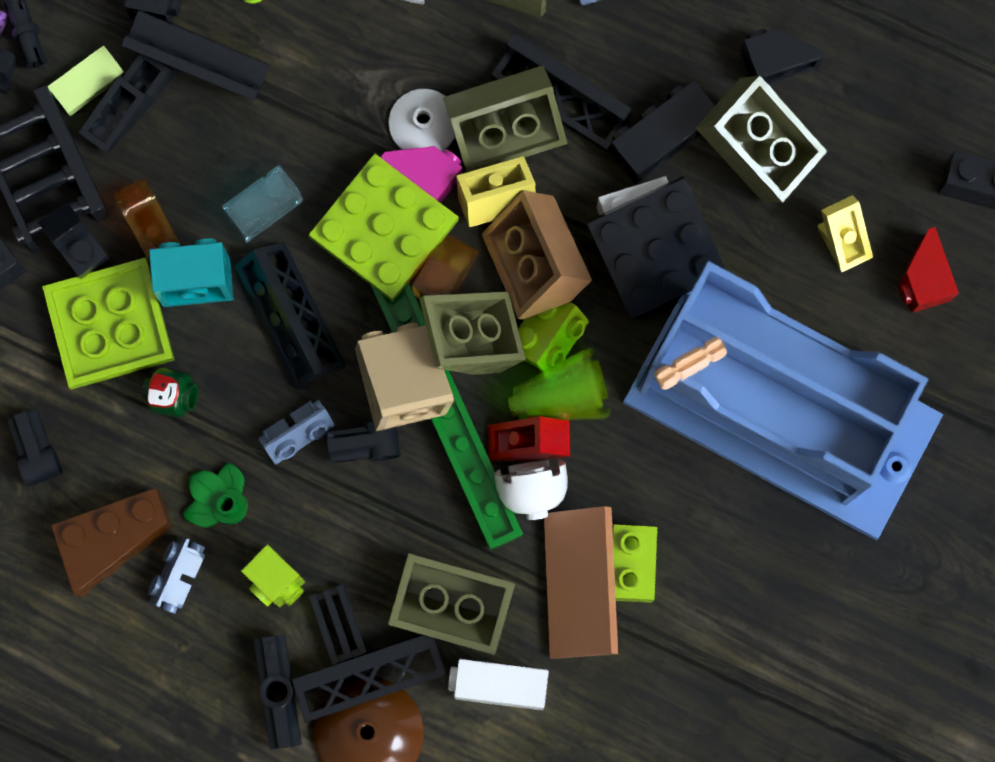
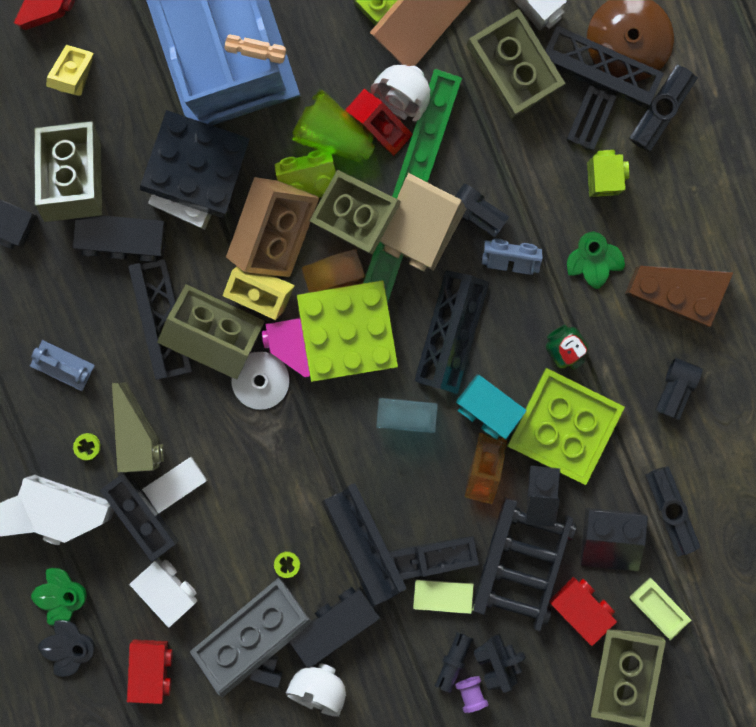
camera: 140 degrees left, 10 degrees up
hinge [148,536,205,614] -> none

